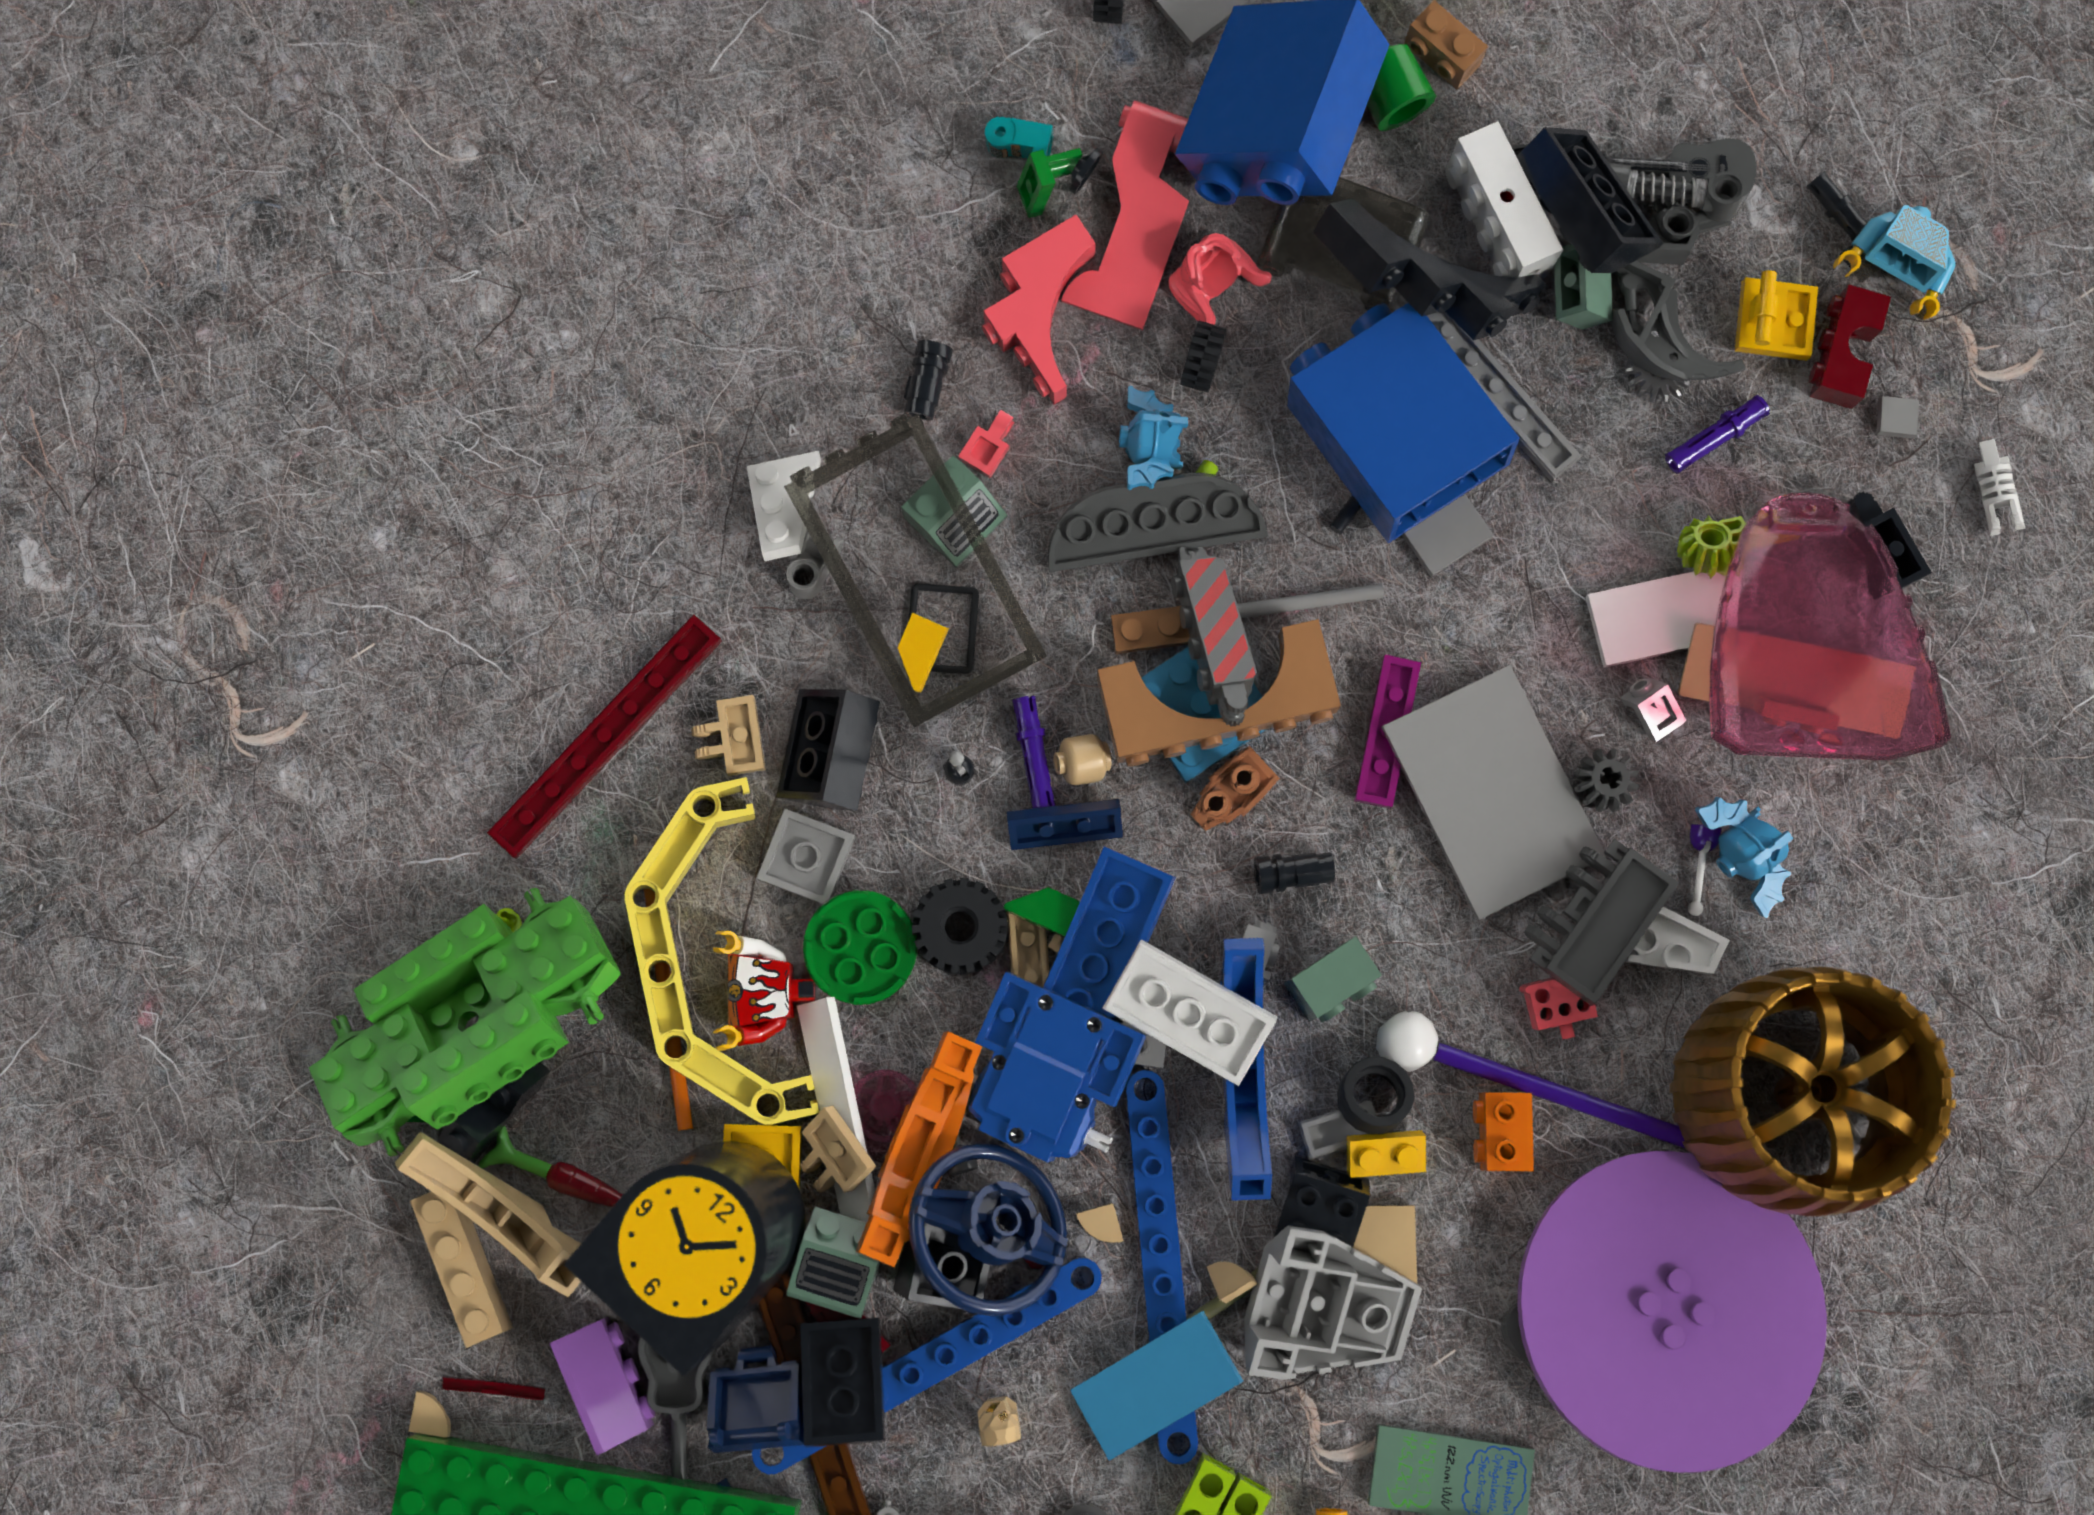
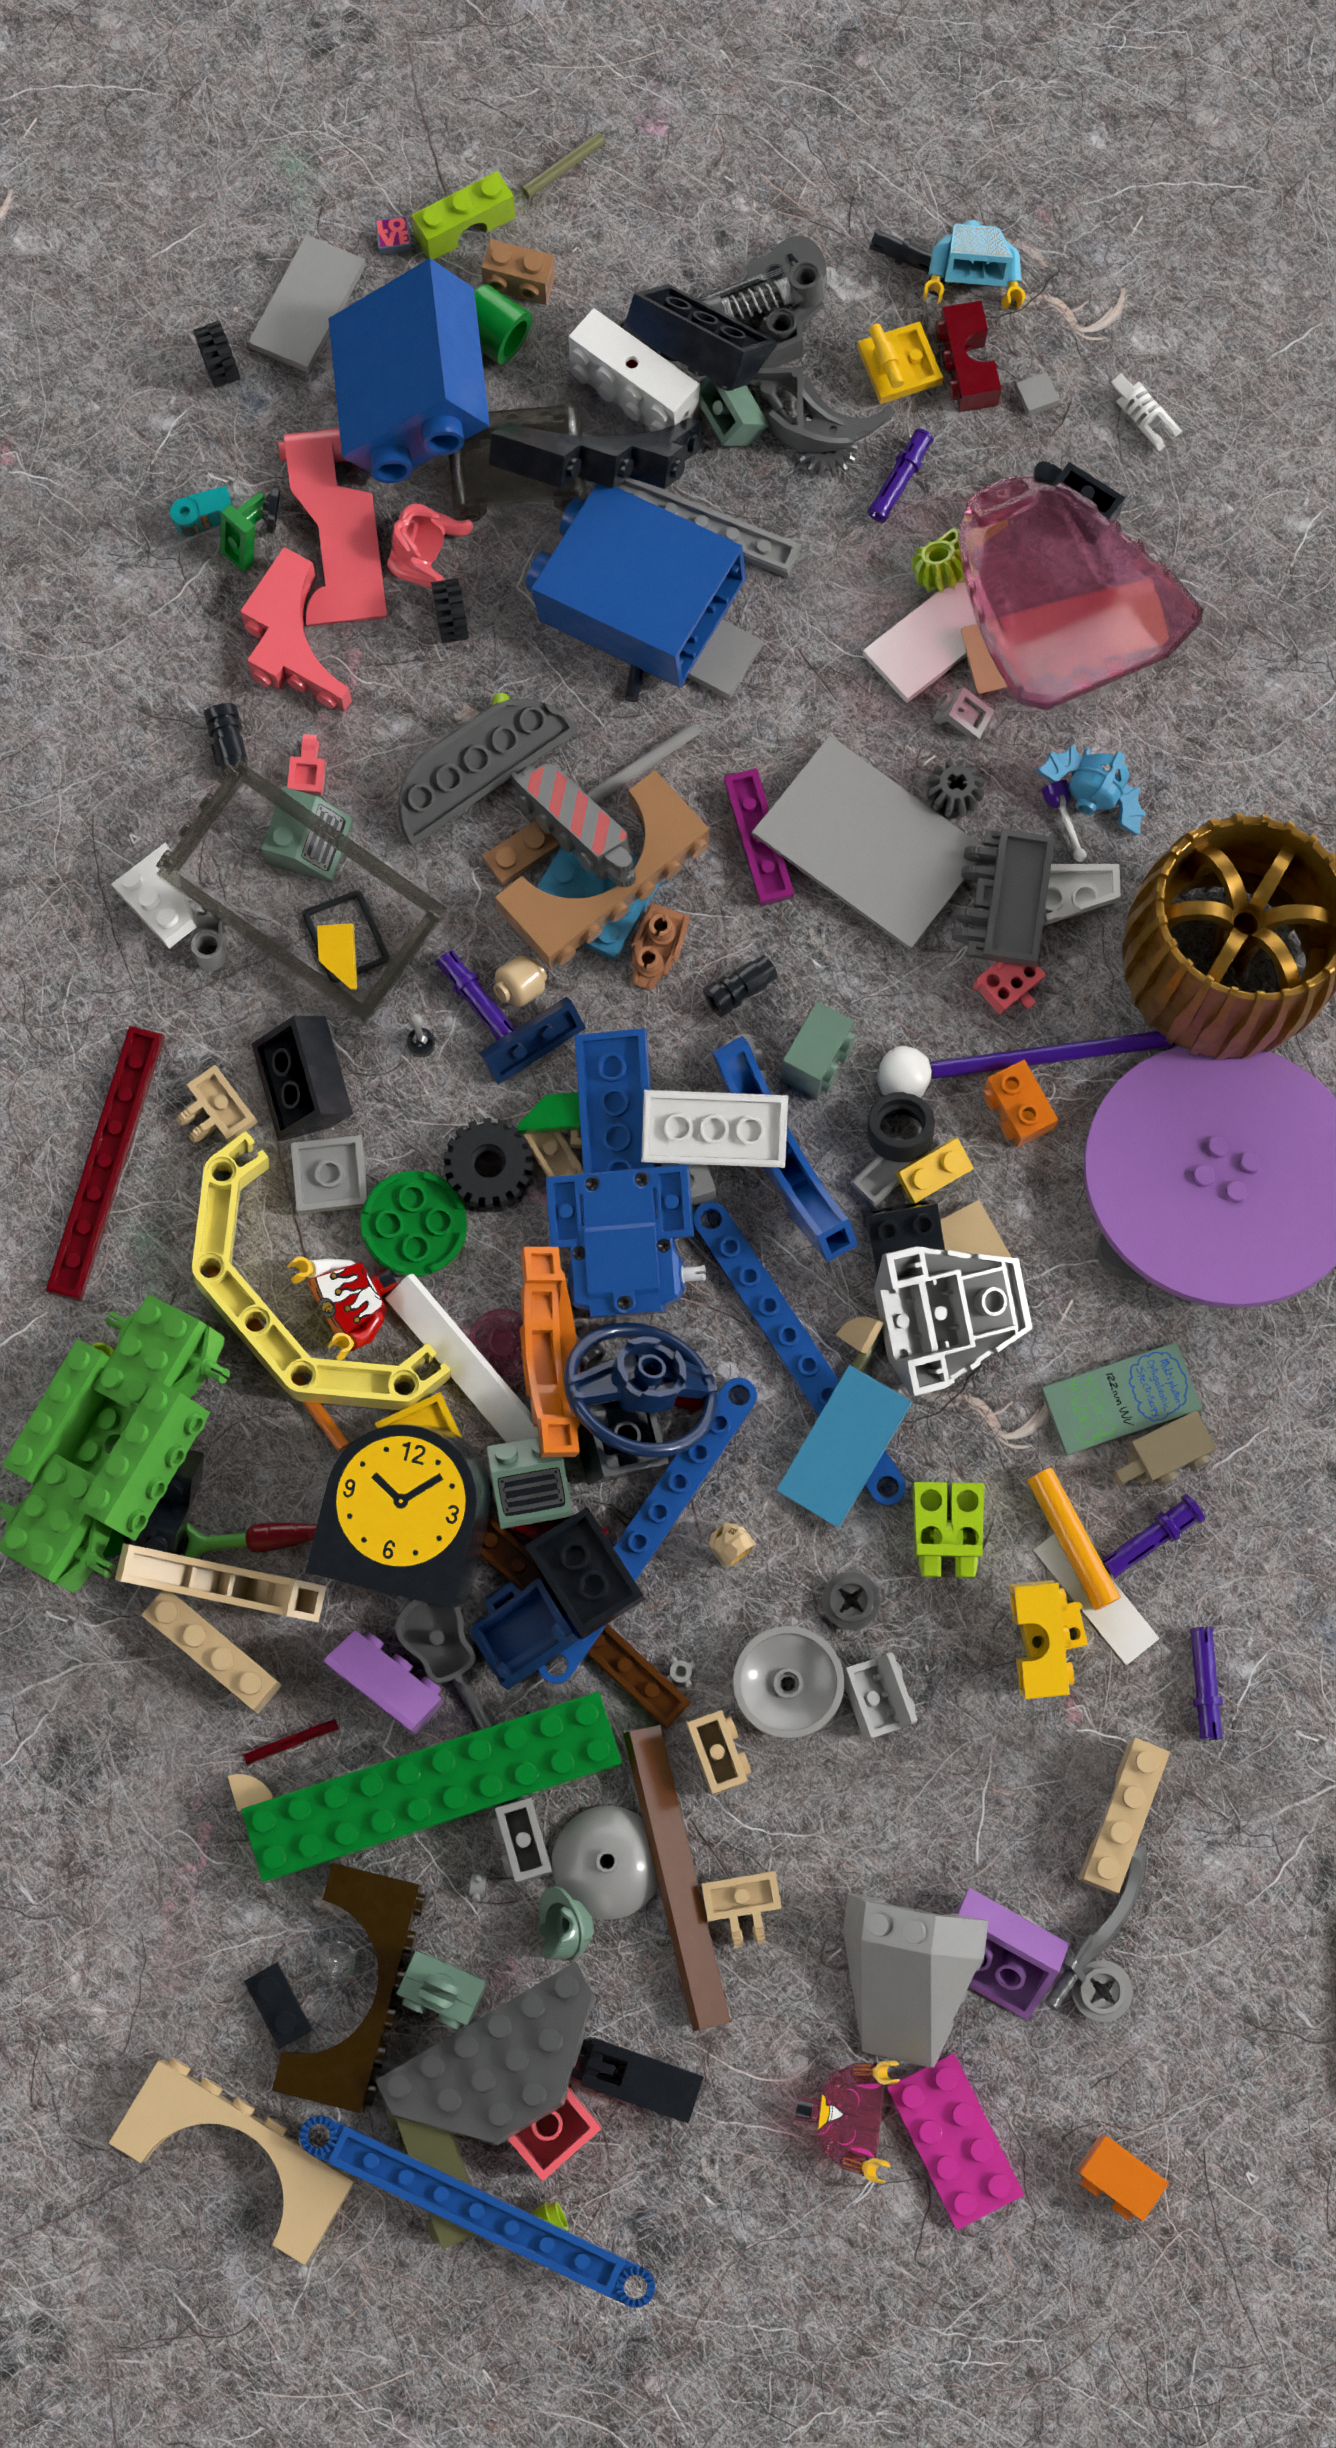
camera: 30 degrees left, 5 degrees down
tan hinge [800,1106,876,1193] -> none
tan tile [1076,1203,1124,1243] -> none
dark azure helmet [1119,386,1188,490] -> none

